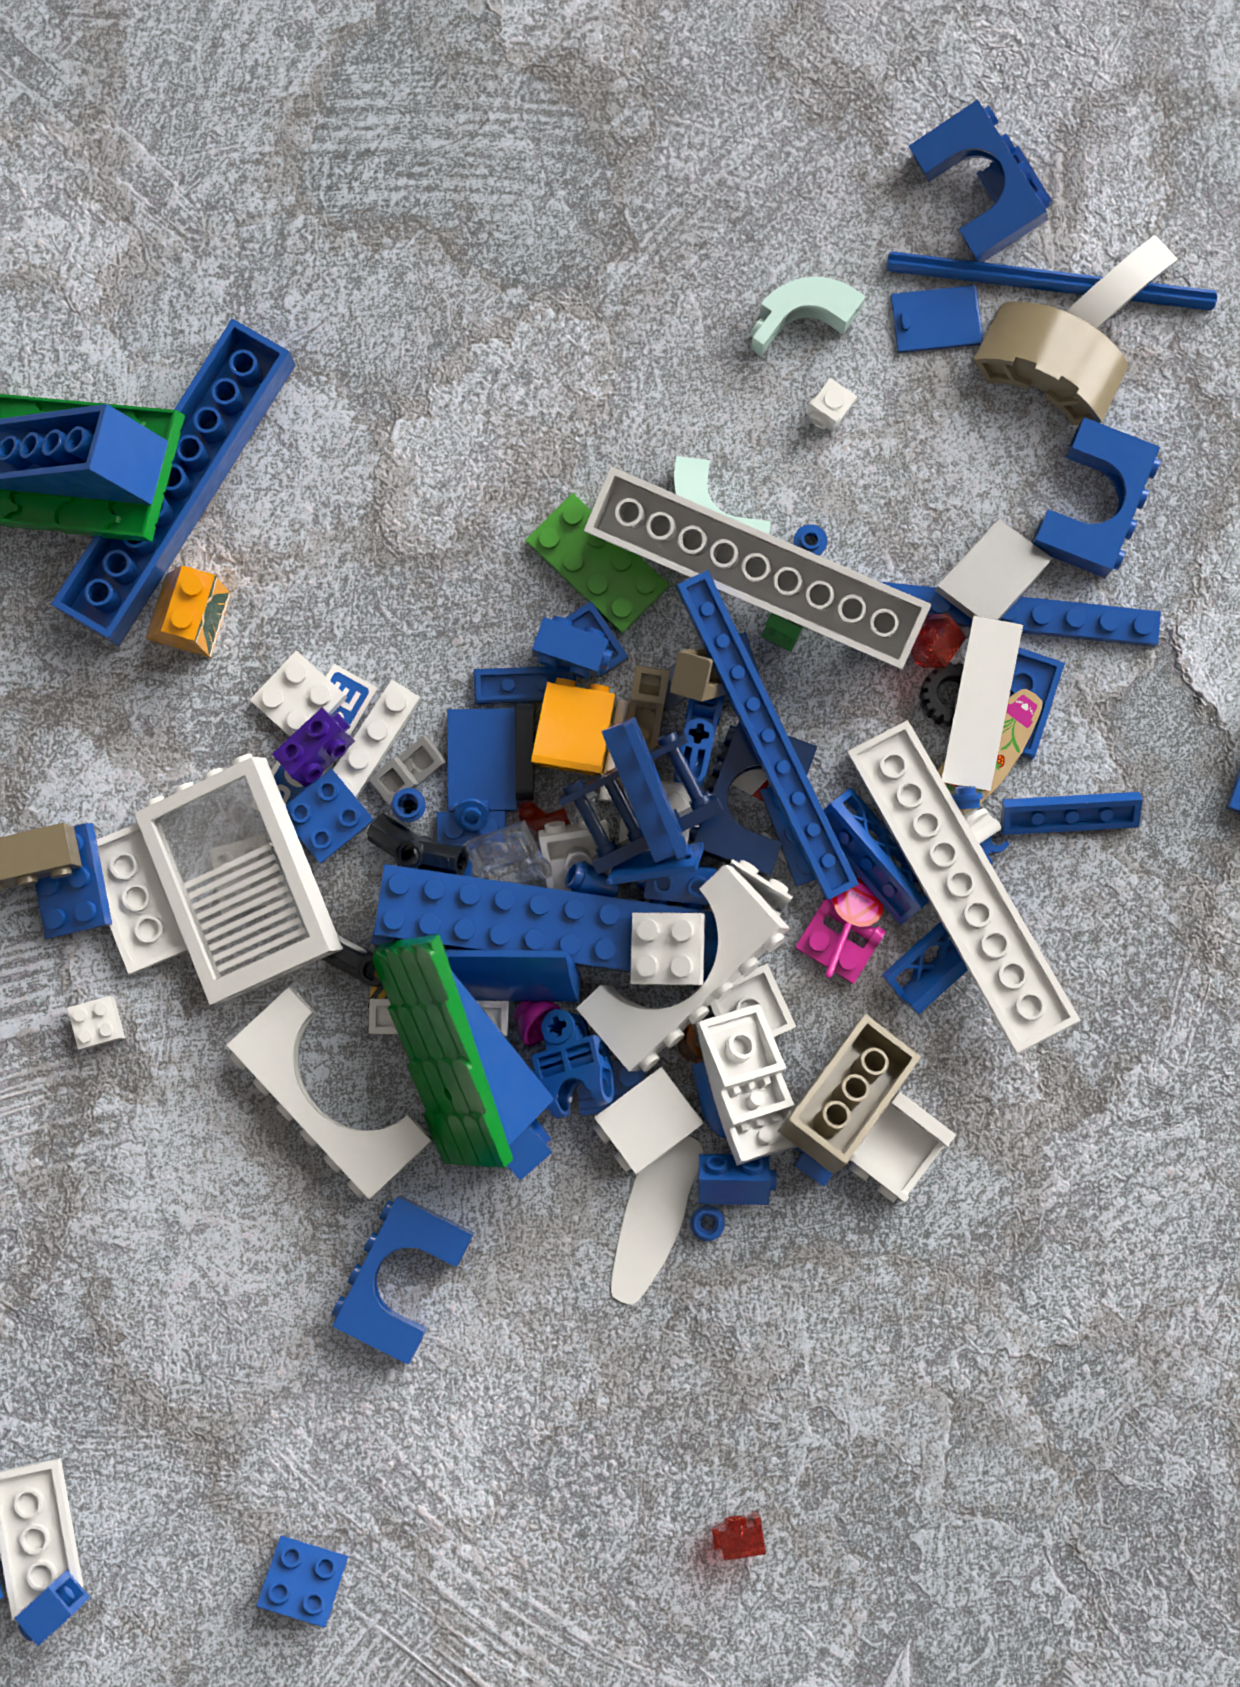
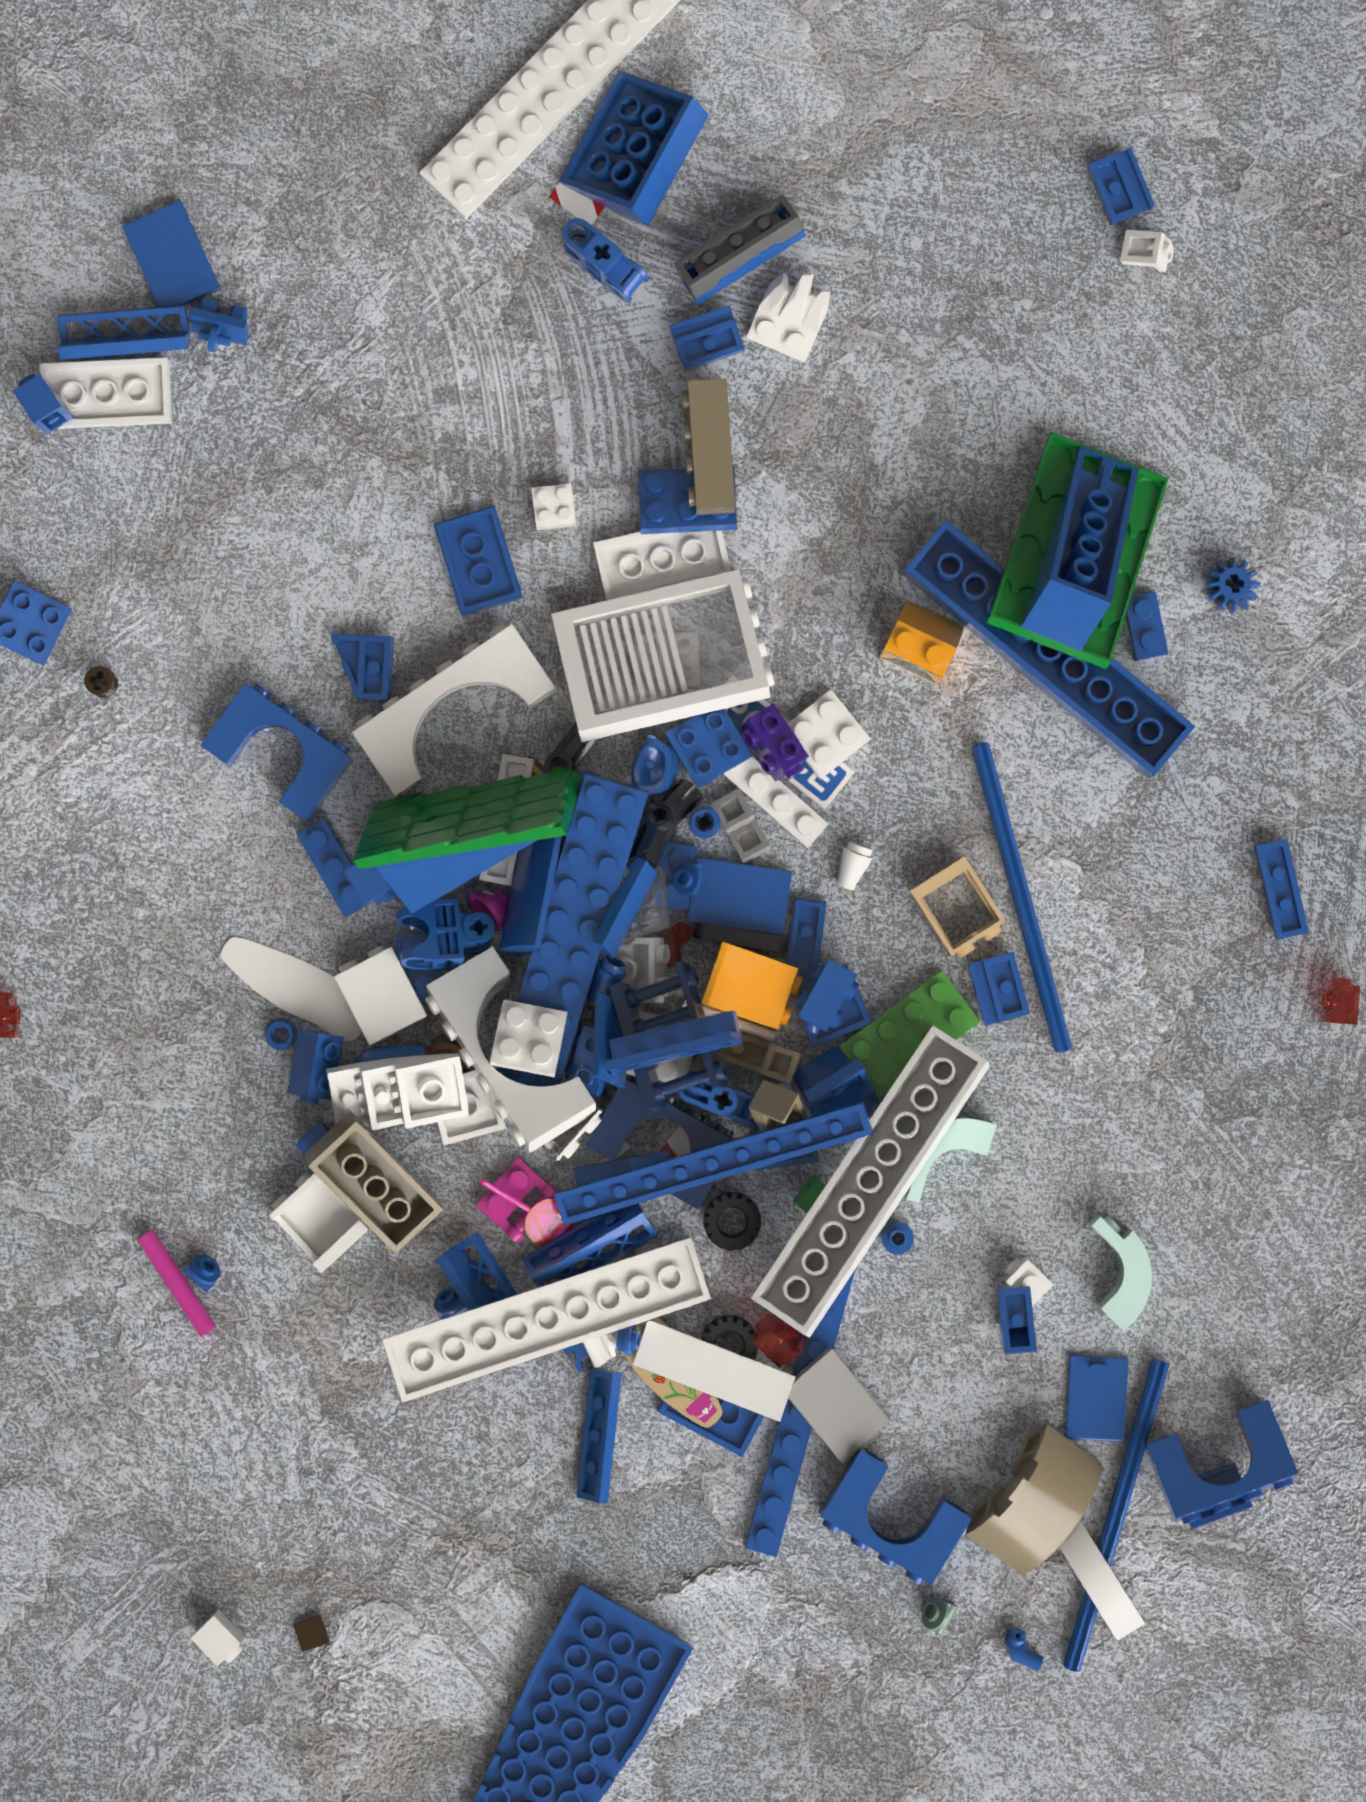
camera: 100 degrees right, 5 degrees up
none -> dark brown bush [84,666,119,698]
none -> dark pink piece [137,1230,216,1337]
none -> blue plate [183,1255,221,1293]
none -> blue plate [297,819,373,918]
none -> blue wing [331,634,394,701]
none -> blue tile [434,505,523,617]
none -> blue plate [434,1288,468,1319]
none -> blue tile [593,857,658,958]
none -> blue hat [631,733,680,794]
none -> black tyre [703,1192,761,1251]
none -> blue piece [794,1047,879,1116]
none -> white cone [836,840,873,890]
none -> tan window [908,856,1006,958]
none -> sand green plate [922,1597,958,1635]
none -> blue plate [967,952,1030,1026]
none -> blue axle [972,742,1072,1053]
none -> blue slope [997,1286,1037,1355]
none -> blue arm [1005,1628,1044,1671]
none -> blue plate [1126,591,1169,661]
none -> blue gear [1204,557,1260,613]
none -> blue plate [1254,839,1309,940]
none -> clear red brick [1319,978,1360,1025]

